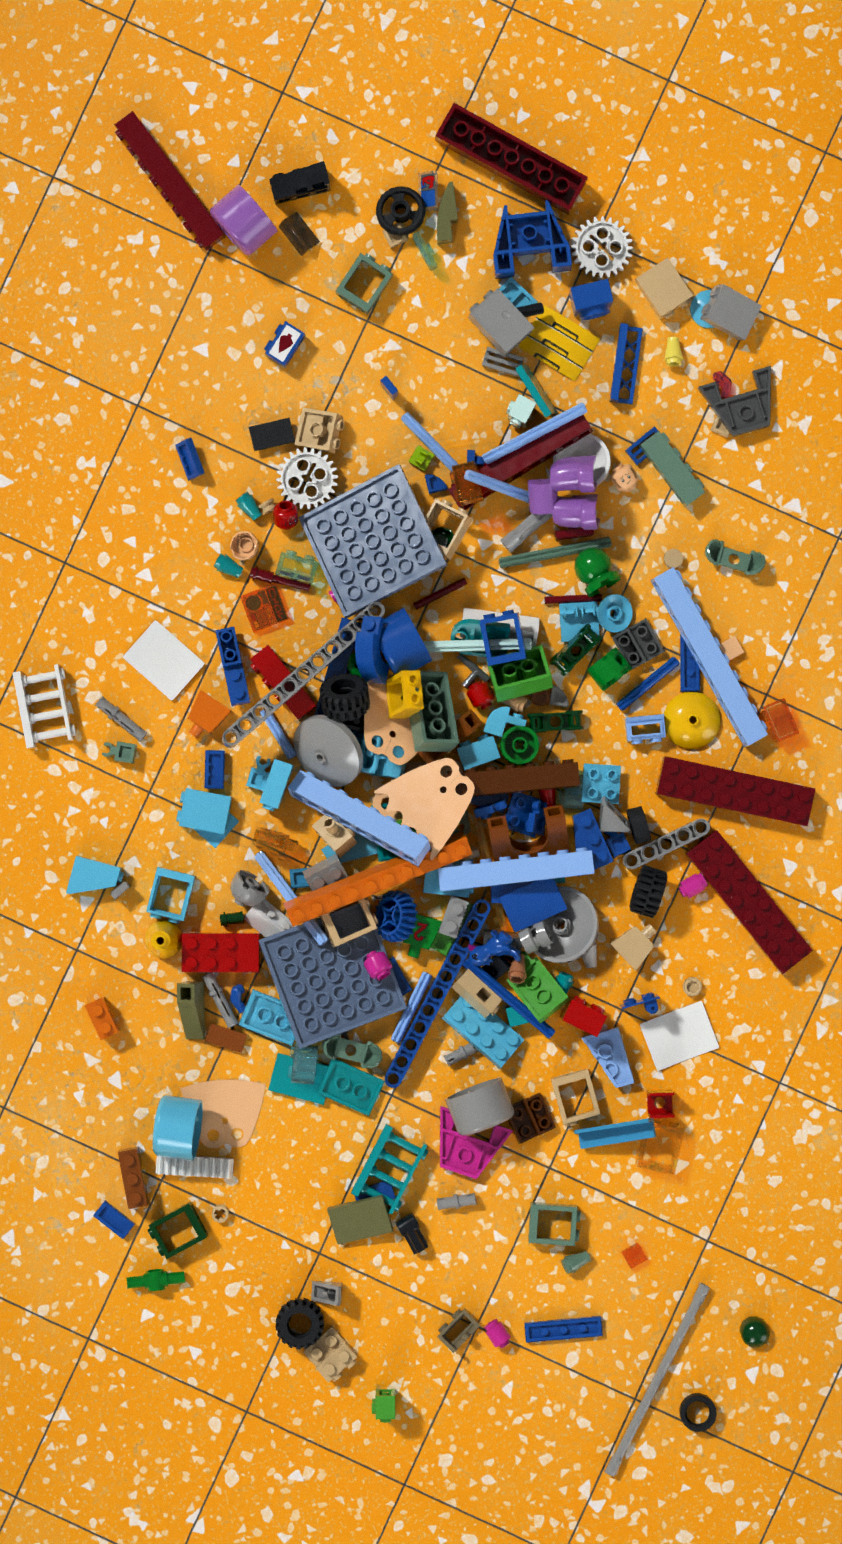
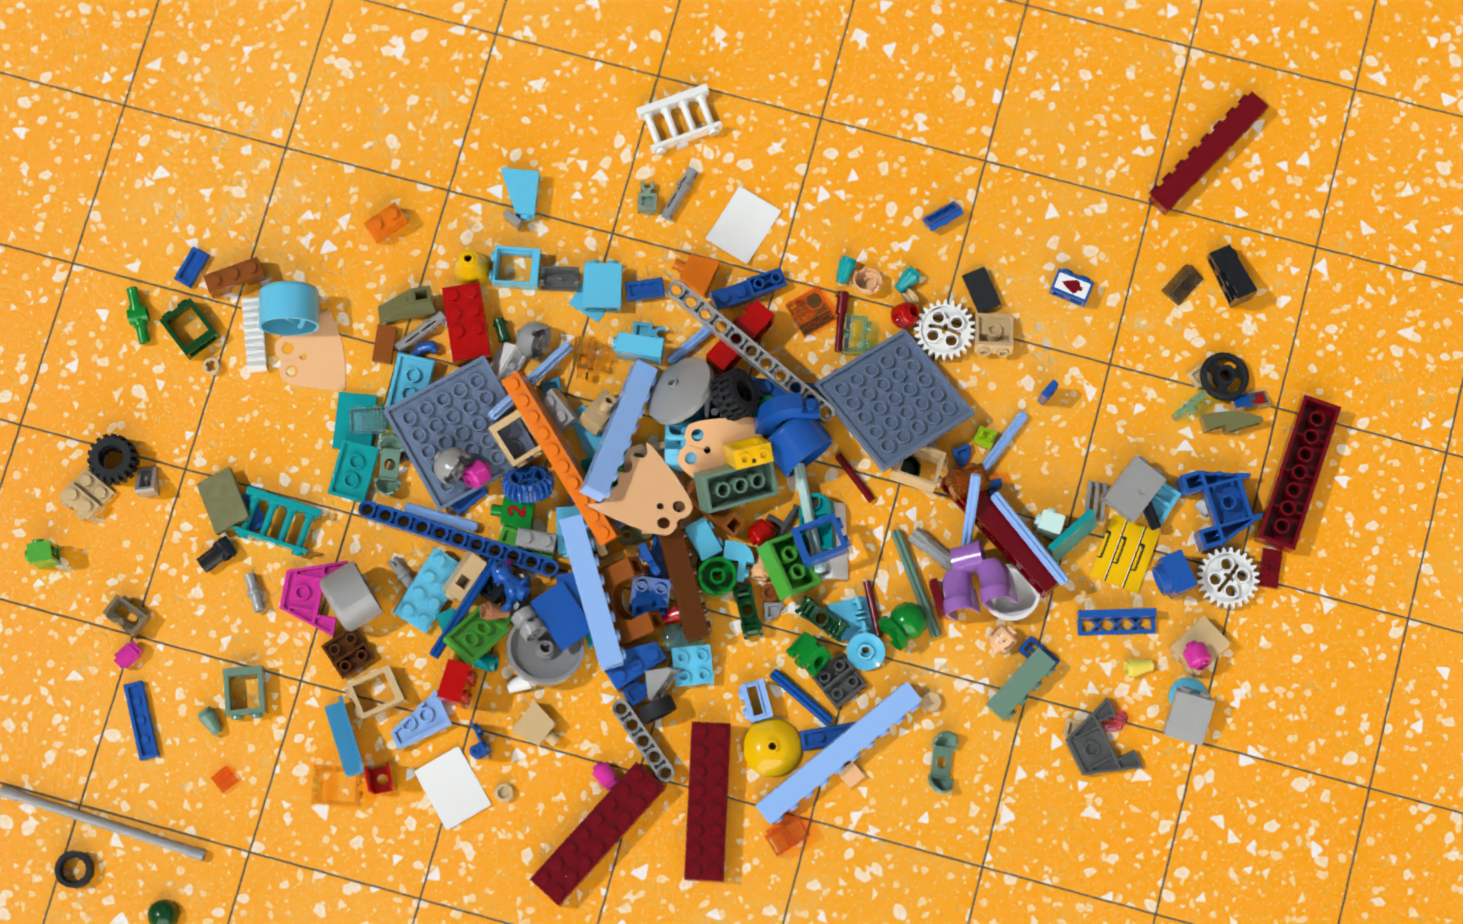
camera: 80 degrees right, 10 degrees down
medium lavender piece [210,184,278,255] -> none
sand green window [335,253,393,315] -> none
black tyre [629,865,667,918] -> none
none -> light grey cylinder [434,447,471,487]
none -> dark grey hinge [540,266,580,292]
none -> dark pink head [1183,640,1212,671]
none -> dark red plate [1257,548,1282,590]

